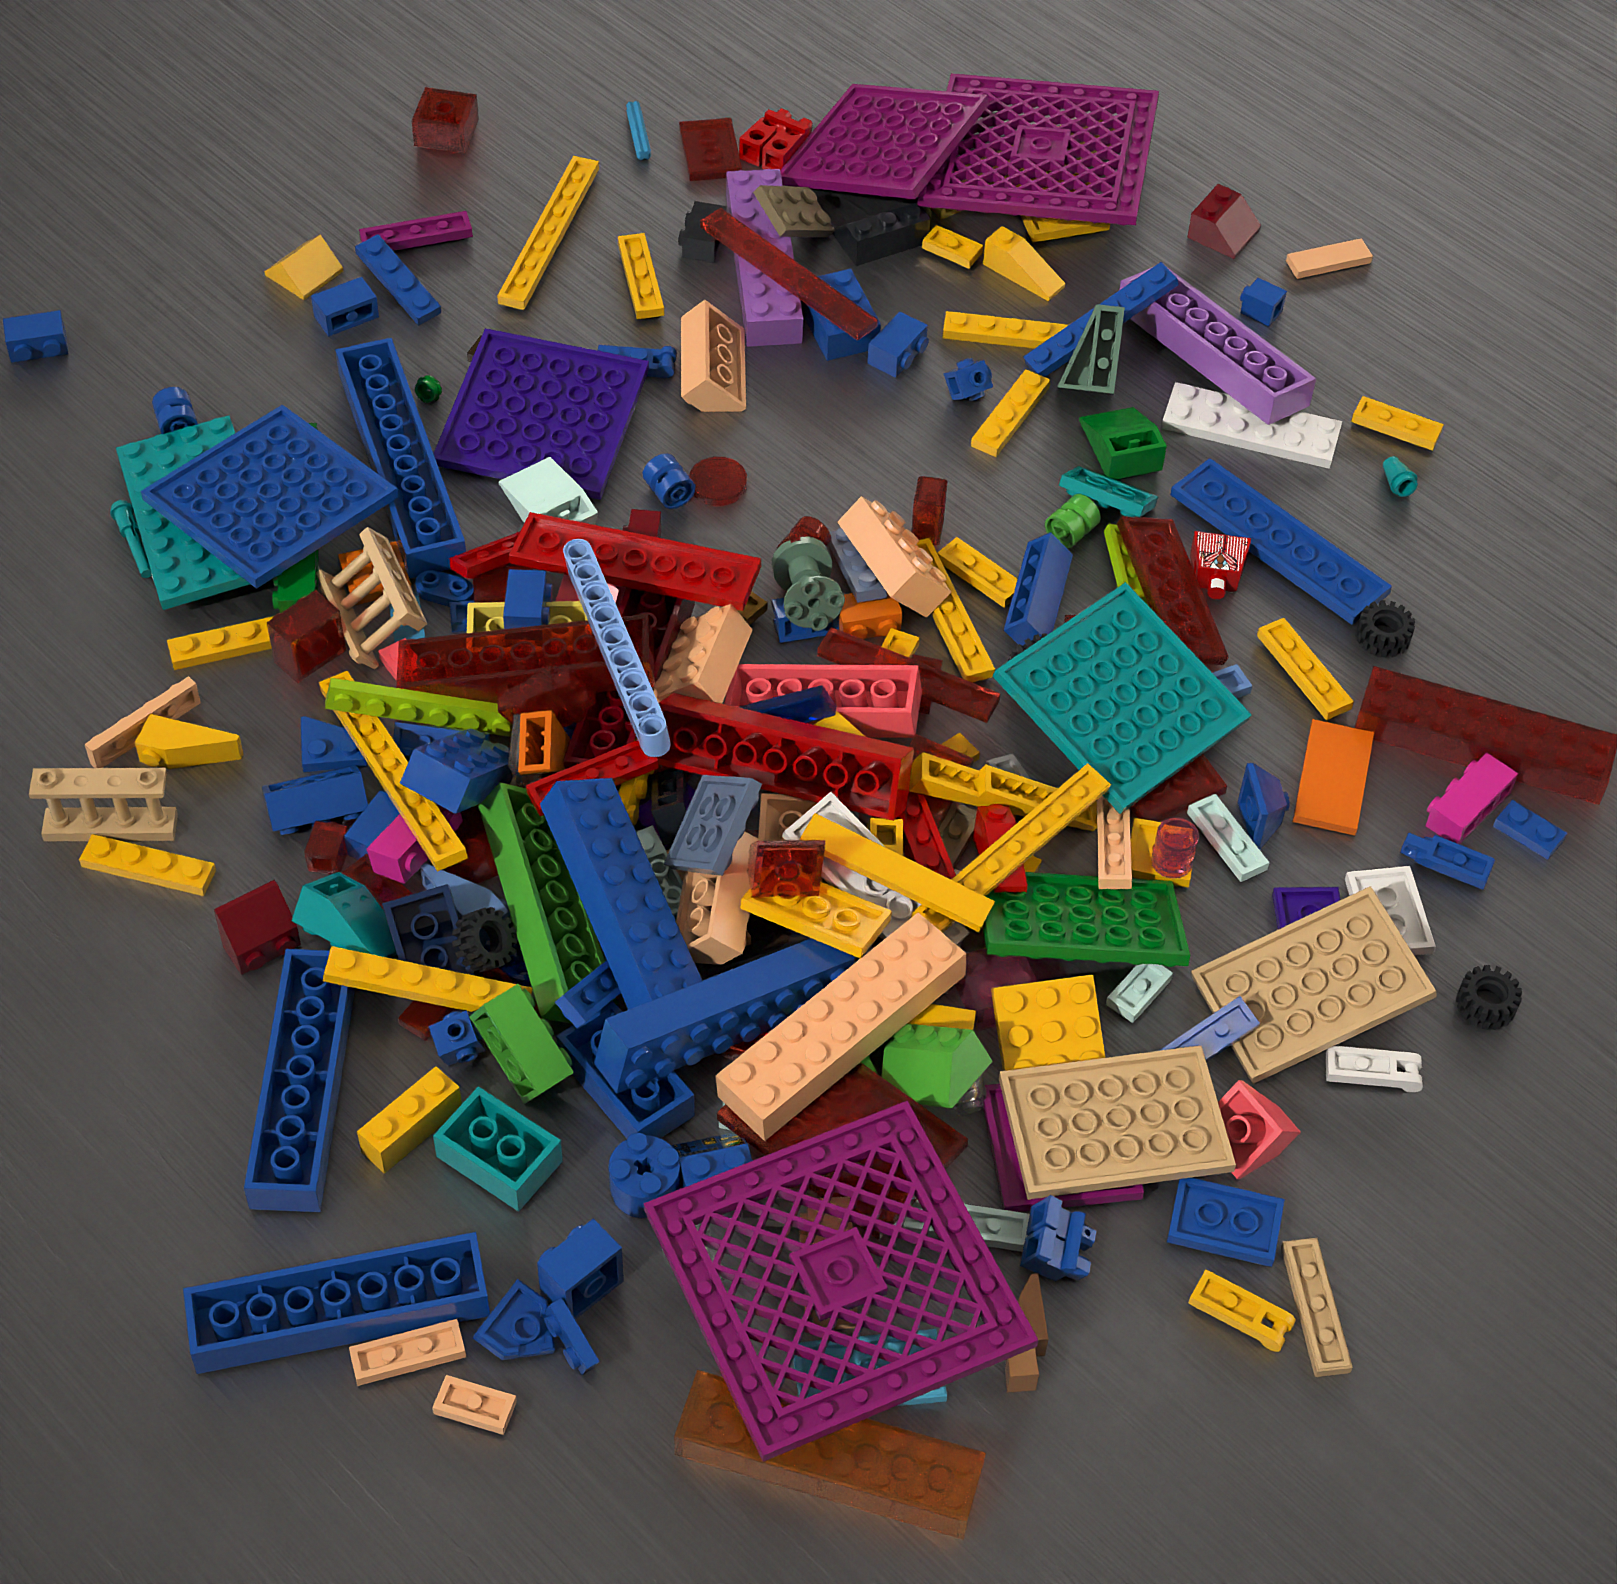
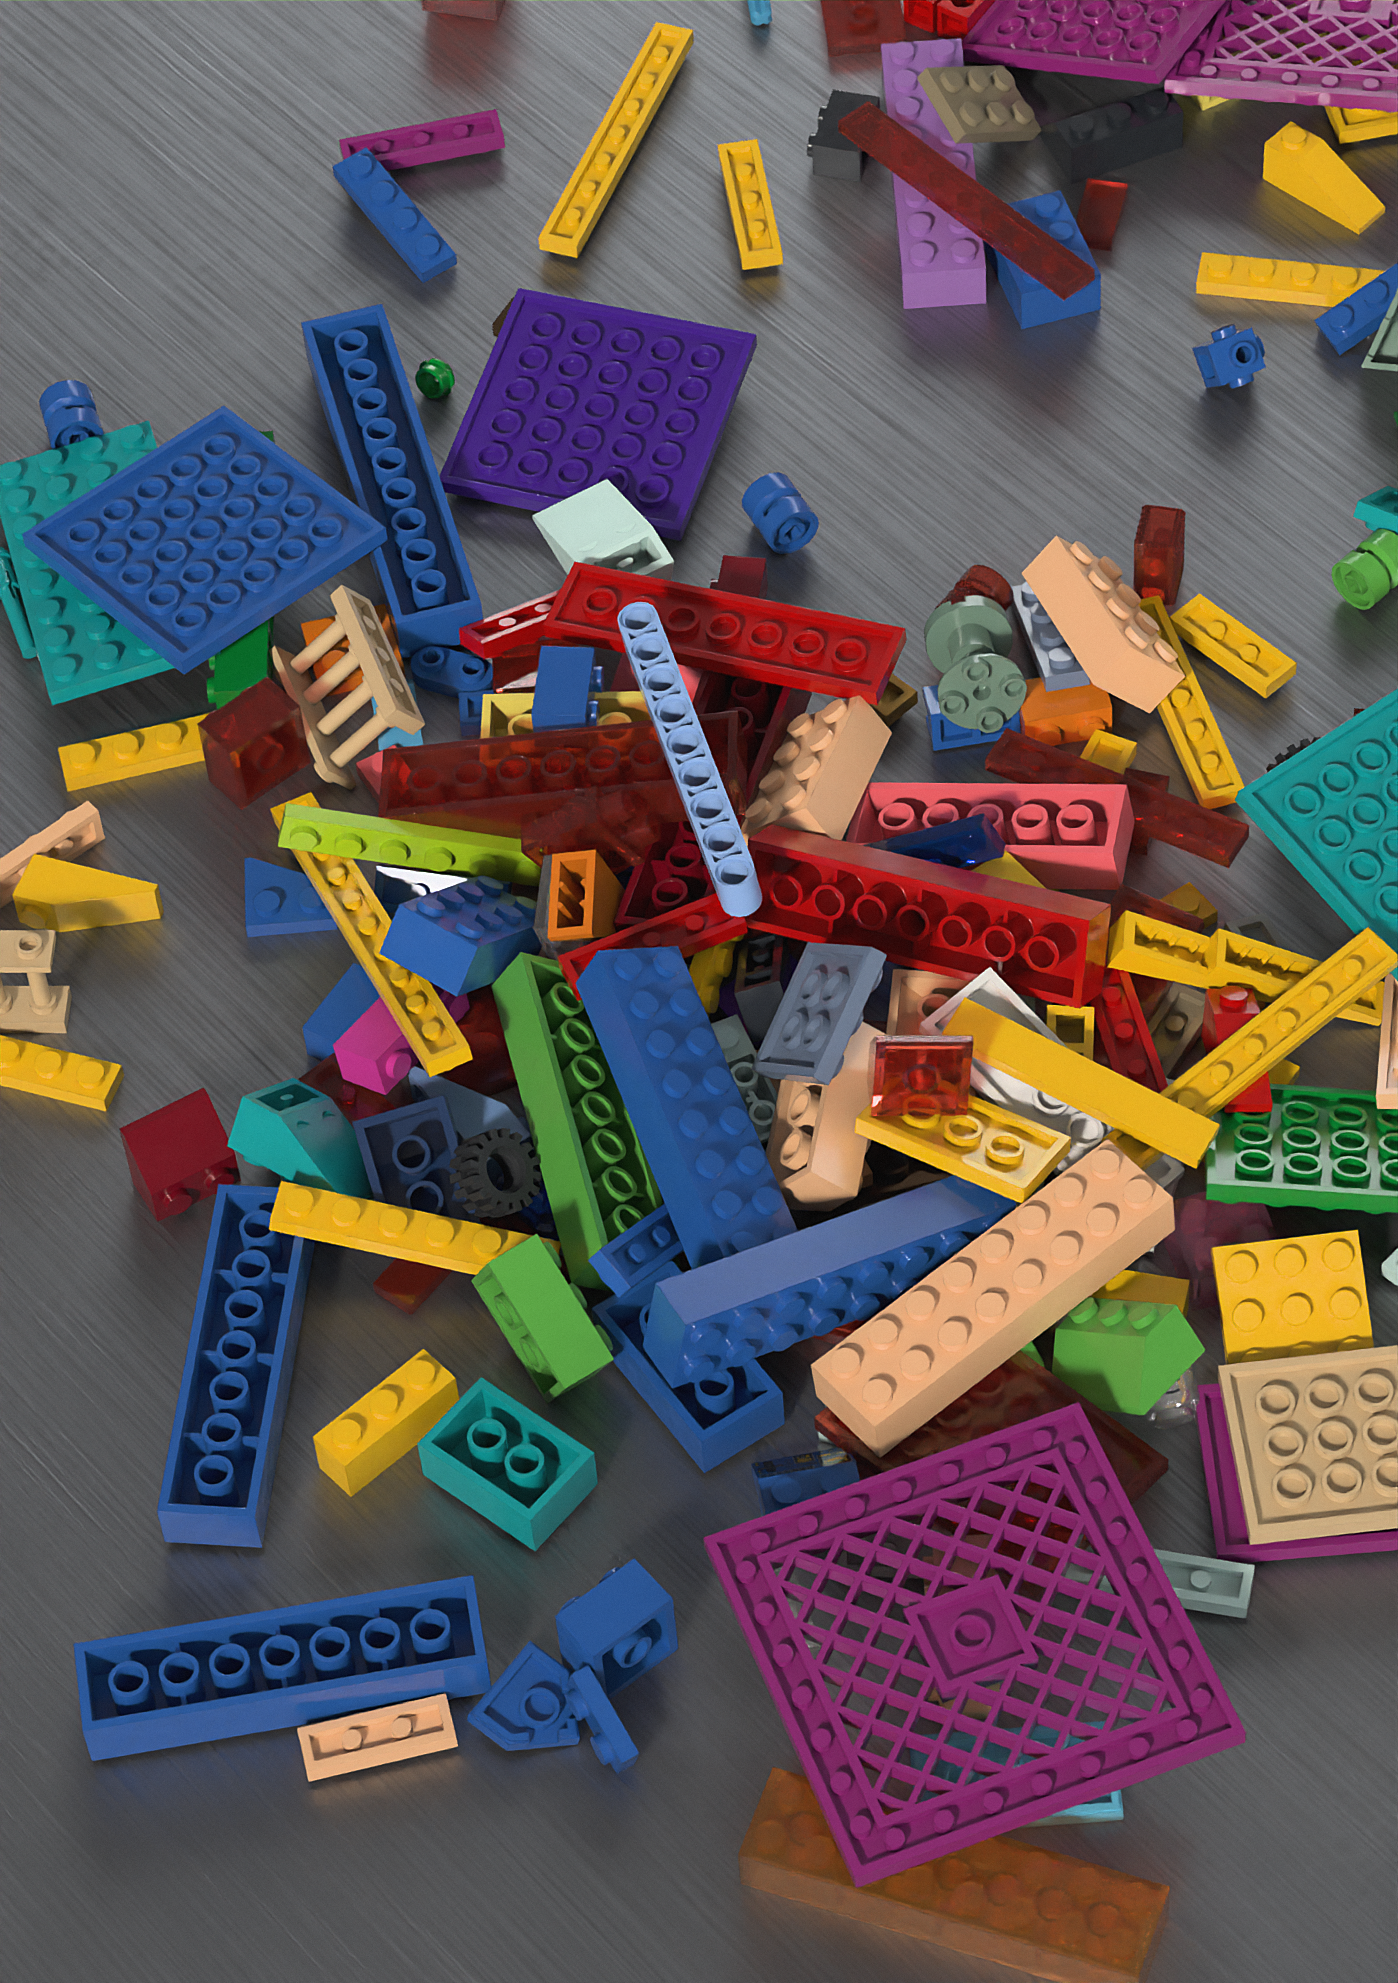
camera: 10 degrees right, 0 degrees up
blue slope [262,765,368,835] -> none
yellow slope [264,234,344,300] -> none
clear red brick [304,821,348,875] -> none
blue brick [311,277,379,337] -> none
blue brick [429,1010,486,1066] -> none
light nougat plate [433,1375,517,1435] -> none
blue plate [597,345,677,378] -> none
blue brick [609,1132,680,1218] -> none
light nougat slope [681,300,746,412] -> none
clear red tile [689,456,747,506] -> none
blue brick [868,312,929,378] -> none
yellow plate [922,225,983,269] -> none
yellow plate [971,369,1050,457] -> none
blue brick [1003,532,1073,646] -> none
medium nougat slope [1005,1273,1049,1393] -> none
blue hips [1020,1195,1096,1281] -> none
none -> clear red tile [1075,178,1128,251]

